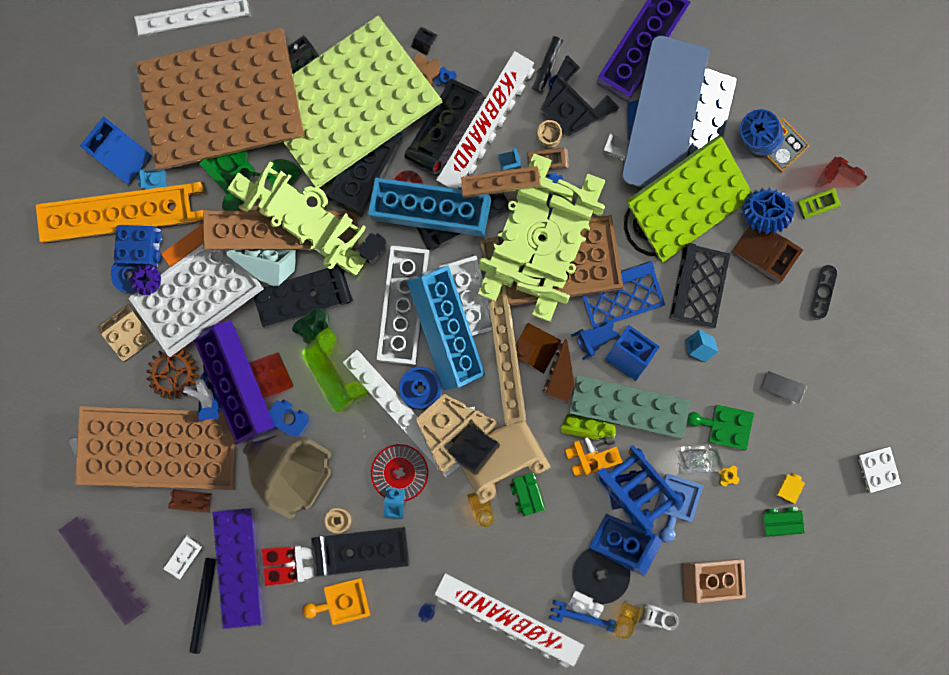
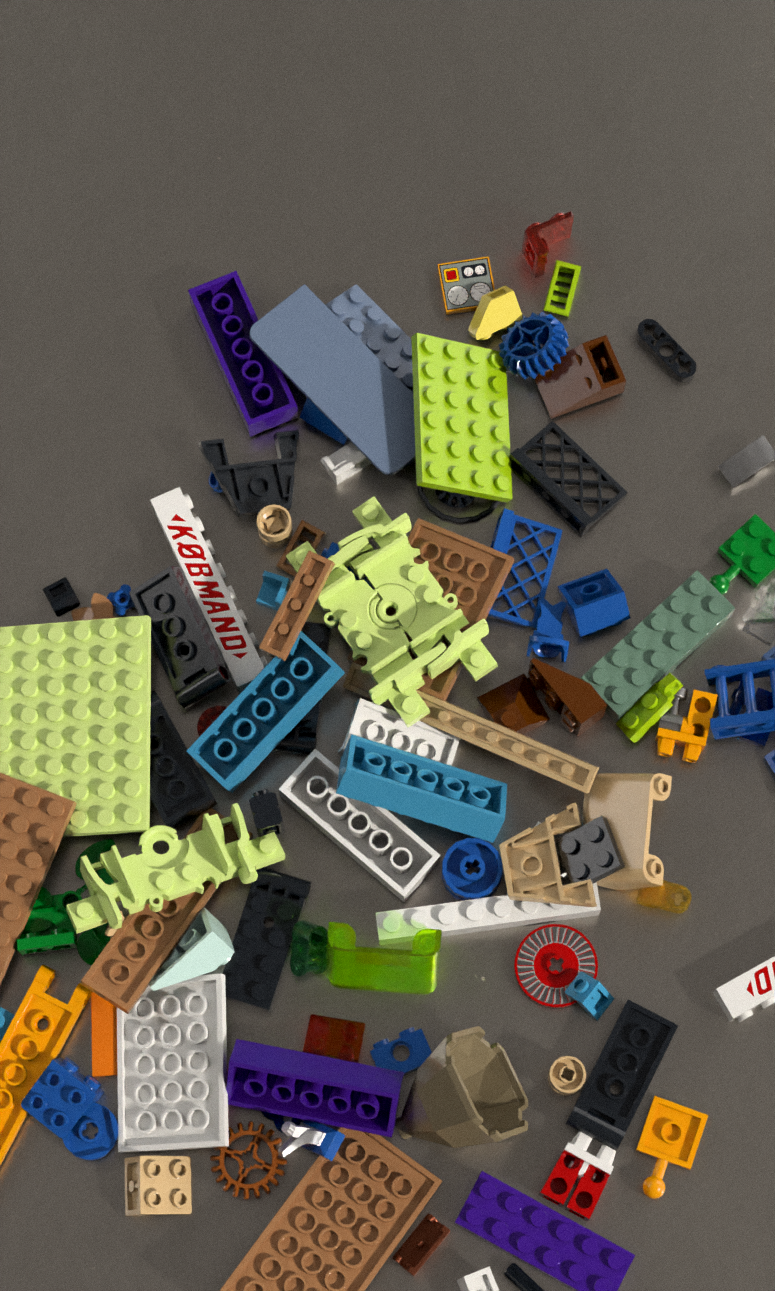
camera: 55 degrees left, 10 degrees down
dark purple gear [130,264,161,295] -> none
clear blue plate [418,603,435,623] -> none
green brick [509,473,546,516] -> none
black pin [532,36,564,93] -> none
dark azure panel [685,330,719,362] -> none
blue wheel [740,109,784,156] -> none
none -> light yellow slope [468,285,523,340]

